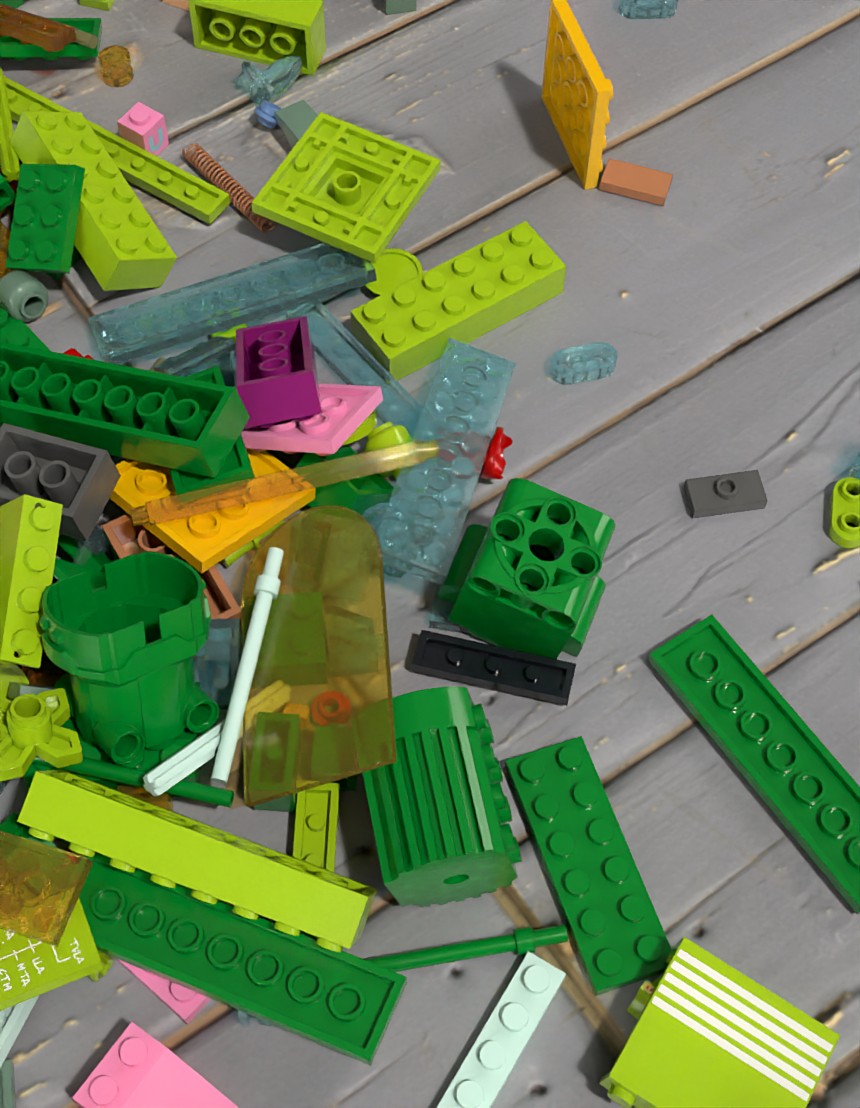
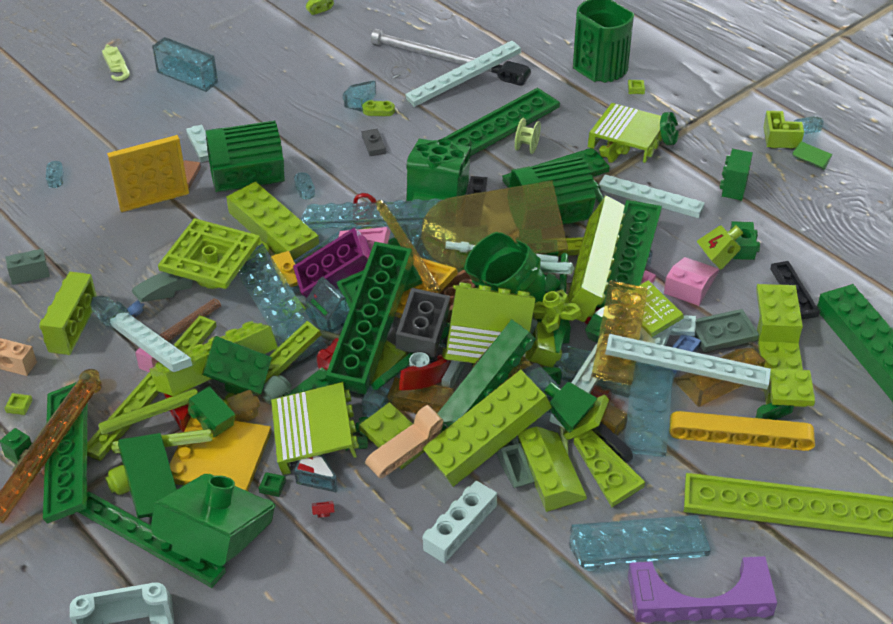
camera: 95 degrees left, 15 degrees down
none -> light aqua plate [110,313,192,372]
none -> light aqua plate [186,125,209,163]
none -> green piece [205,120,285,192]
none -> lime plate [264,321,322,384]
none -> yellow plate [271,251,298,289]
none -> yellowish green piece [514,118,541,154]

